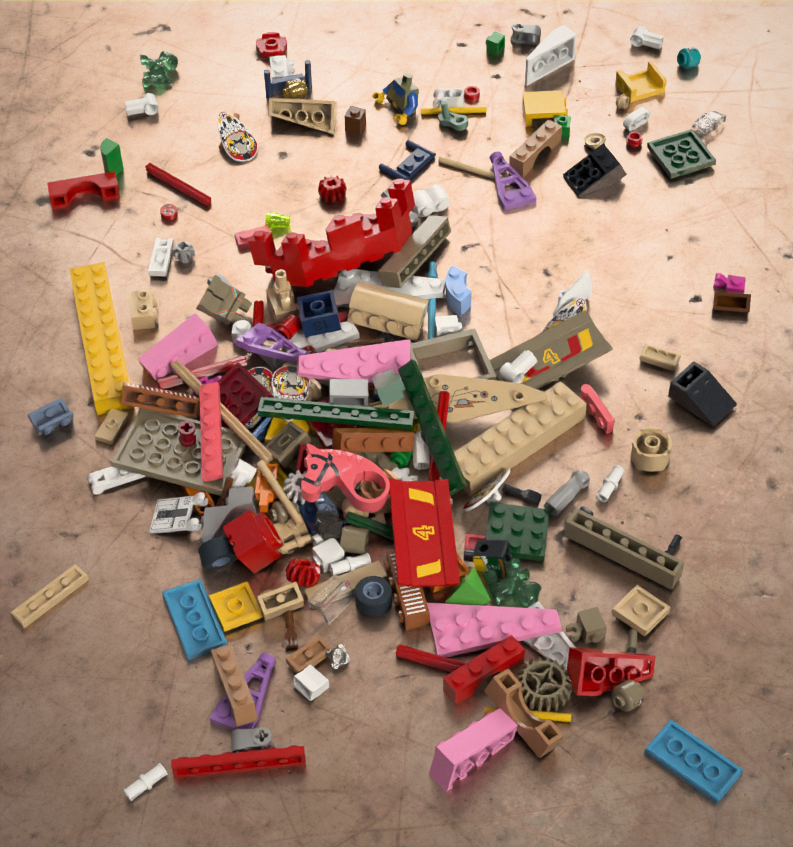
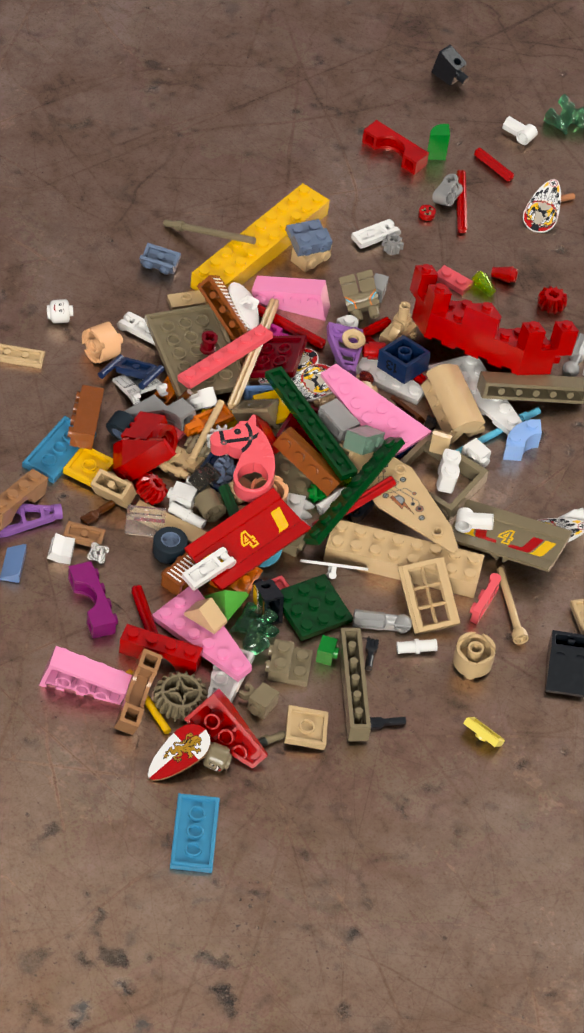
camera: 45 degrees right, 0 degrees up
black piece [502,483,542,505] -> none
none -> medium blue slope [0,544,27,583]
none -> white head [47,299,73,324]
none -> dark orange brick [67,384,104,450]
none -> magenta arch [68,561,118,639]
none -> light nougat brick [82,321,123,364]
none -> dark blue plate [98,354,164,390]
none -> red wedge [113,437,176,482]
none -> shield [148,724,211,781]
none -> dark tan bar [163,219,256,244]
none -> white plate [182,547,237,591]
none -> tan slope [184,597,227,634]
none -> white shield [228,282,259,330]
none -> dark tan plate [265,639,313,687]
none -> sand blue plate [285,219,333,257]
none -> green plate [315,635,340,666]
none -> tan piece [342,328,366,349]
none -> tan piece [398,557,461,635]
none -> tan slope [429,429,453,455]
none -> black torso [431,45,470,85]
none -> light grey piece [432,174,463,206]
none -> white brick [436,448,461,493]
none -> light yellow plate [463,717,505,747]
none -> red axle [474,147,514,182]
none -> red cone [491,266,518,284]
none -> tan piece [496,567,529,644]

